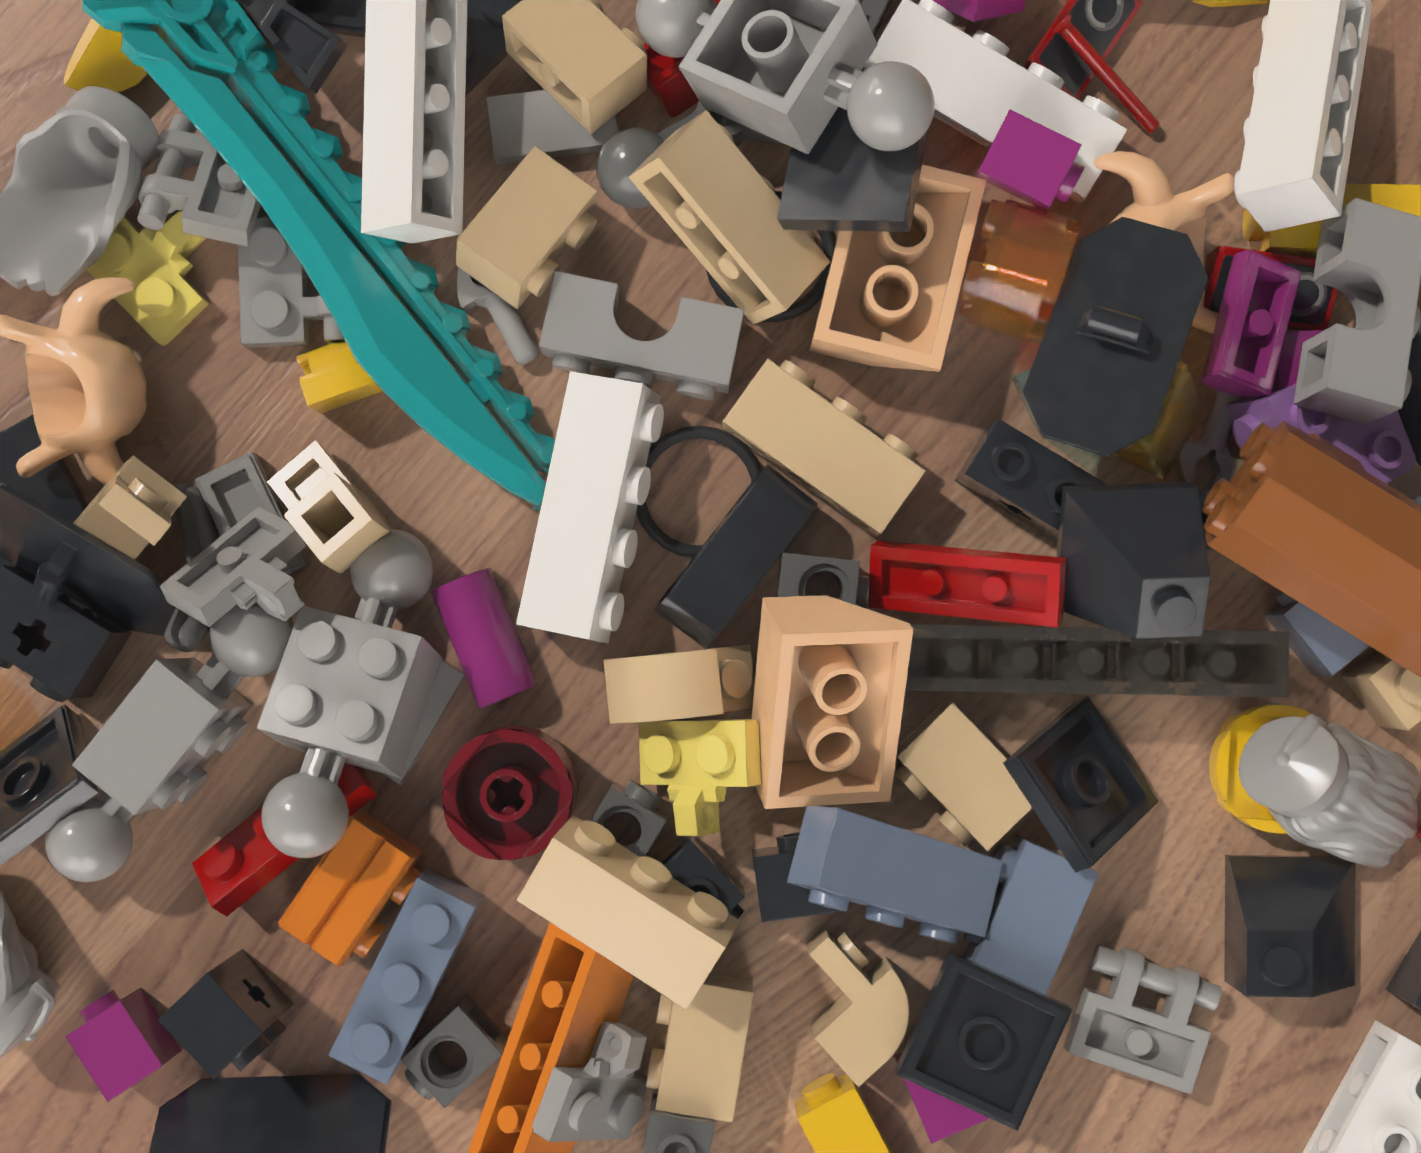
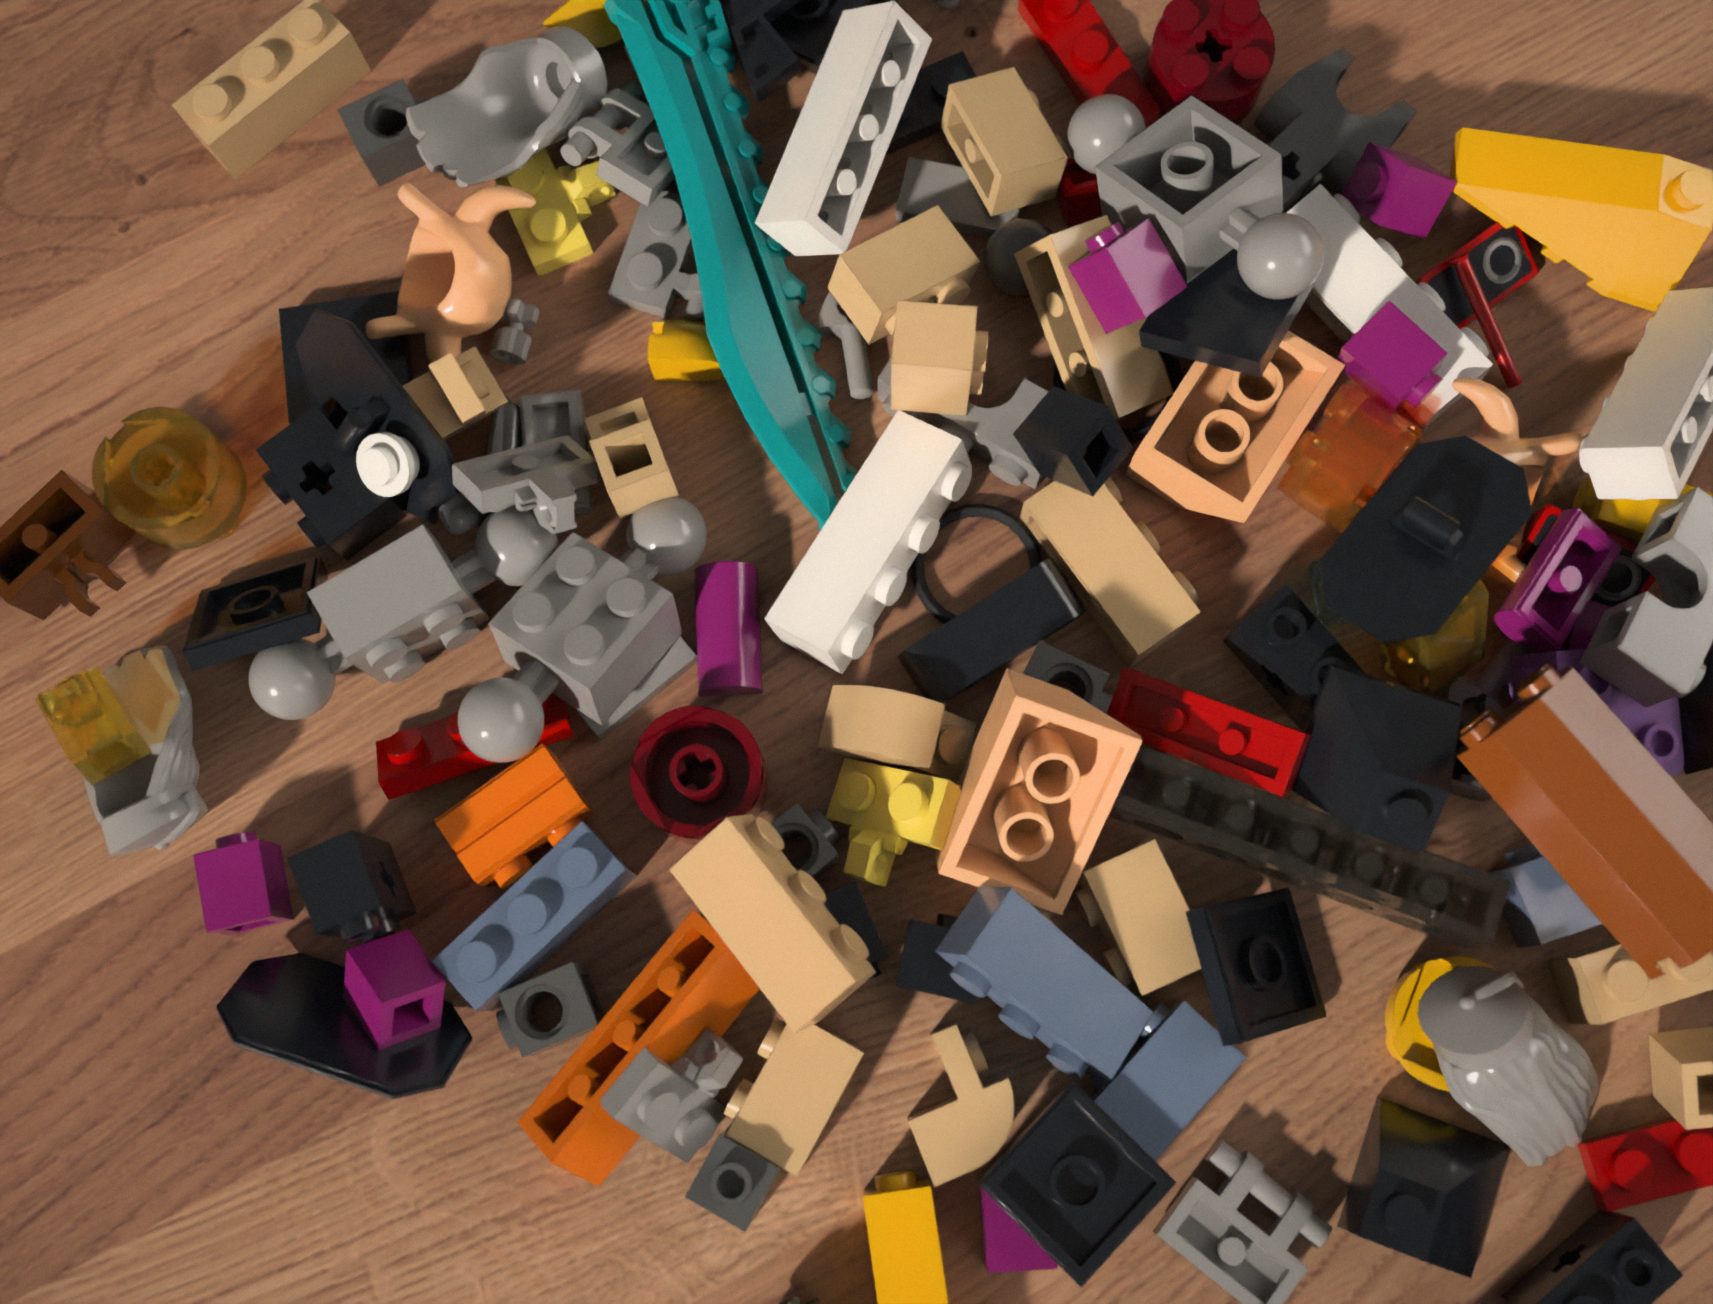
camera: 20 degrees right, 10 degrees down
none -> magenta brick [343,929,446,1051]
none -> white plate [356,432,420,497]
none -> light grey piece [490,298,540,365]
none -> tan brick [891,300,989,416]
none -> black brick [1013,386,1133,496]
none -> magenta brick [1068,218,1187,334]

